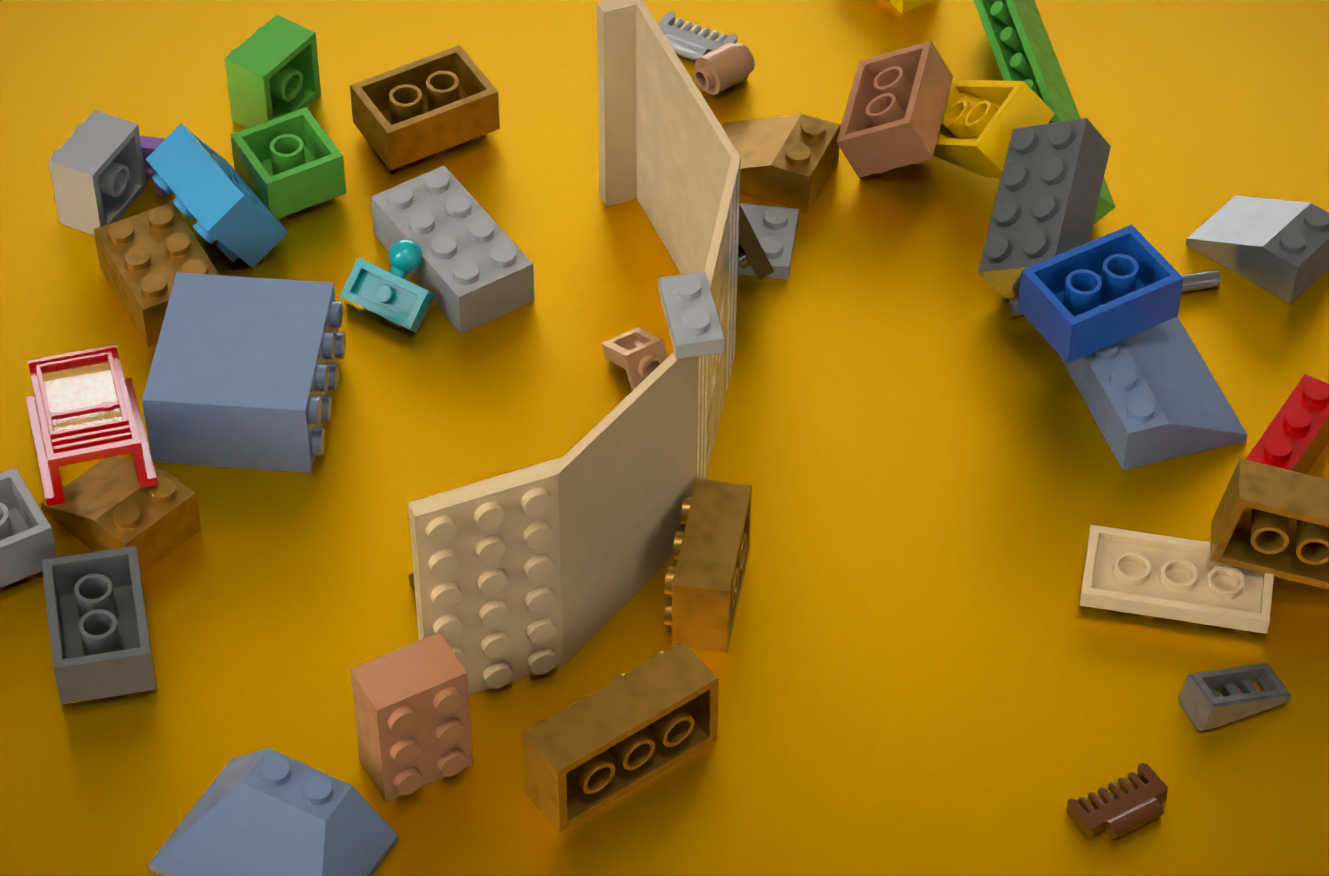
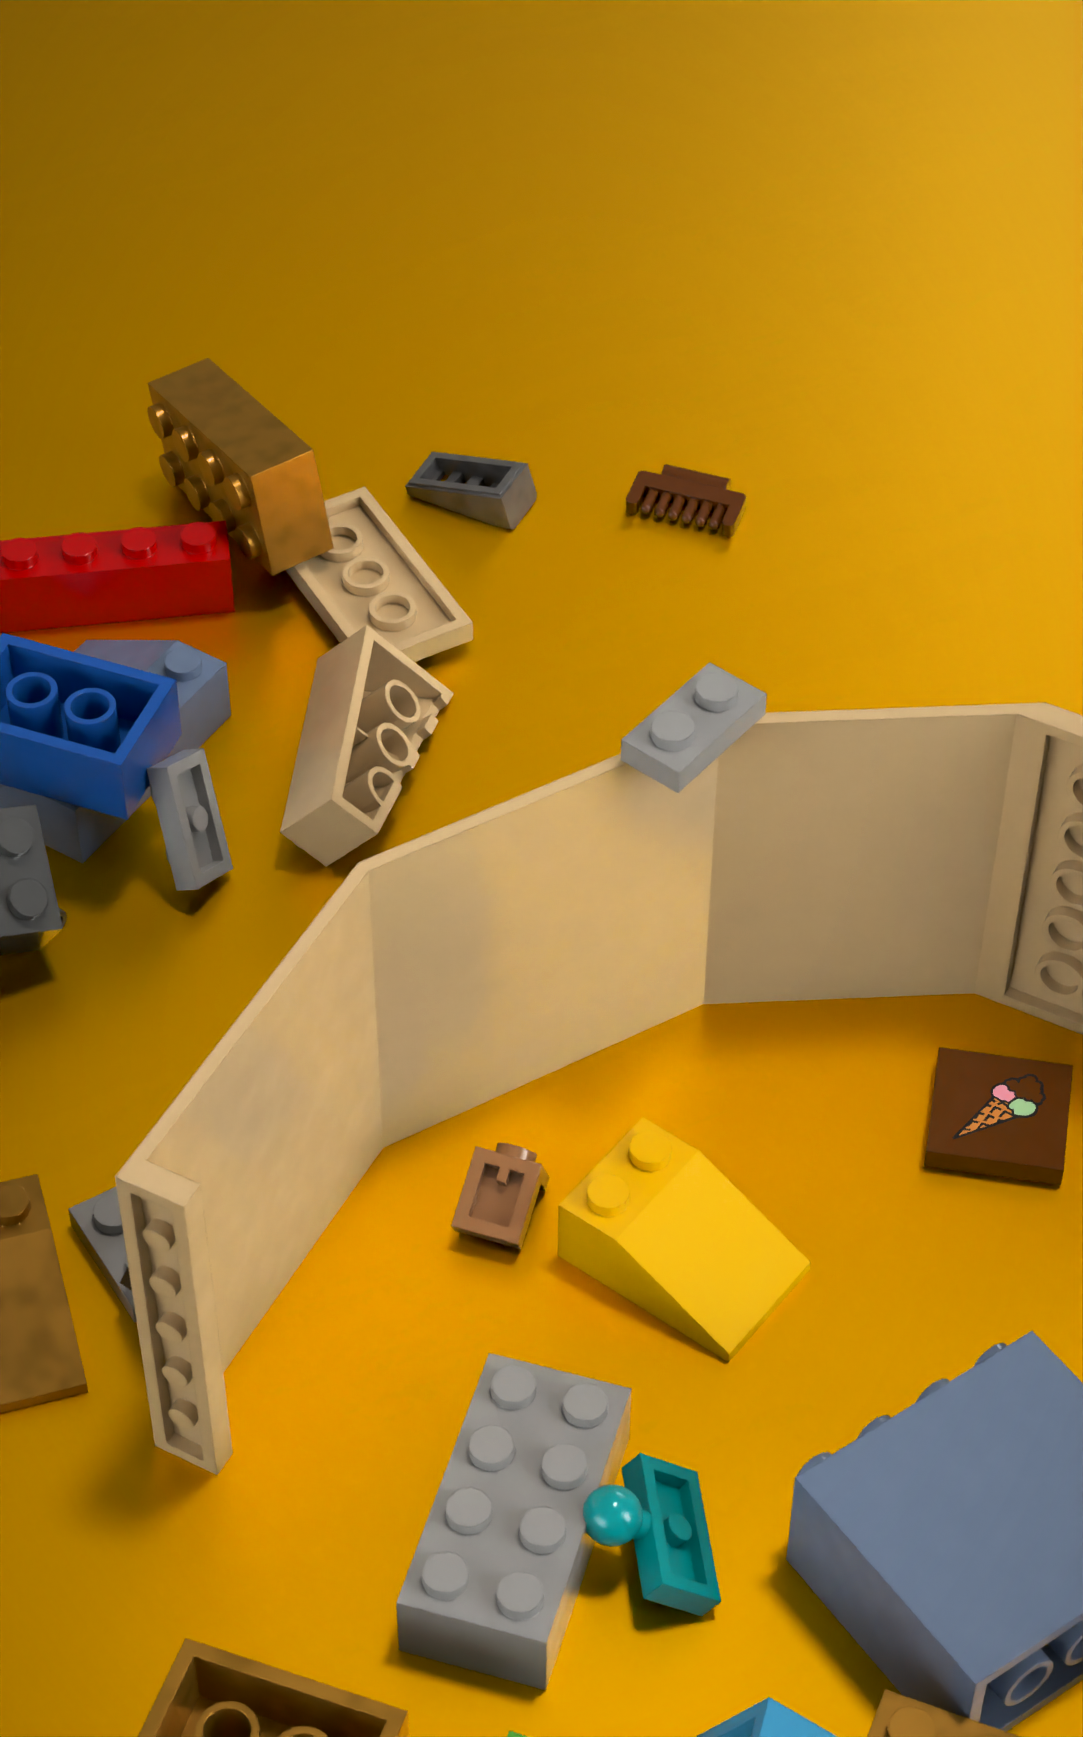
camera: 130 degrees left, 0 degrees up
none -> light grey plate [147,748,233,891]
none -> tan wedge [280,625,454,867]
none -> yellow slope [558,1117,811,1362]

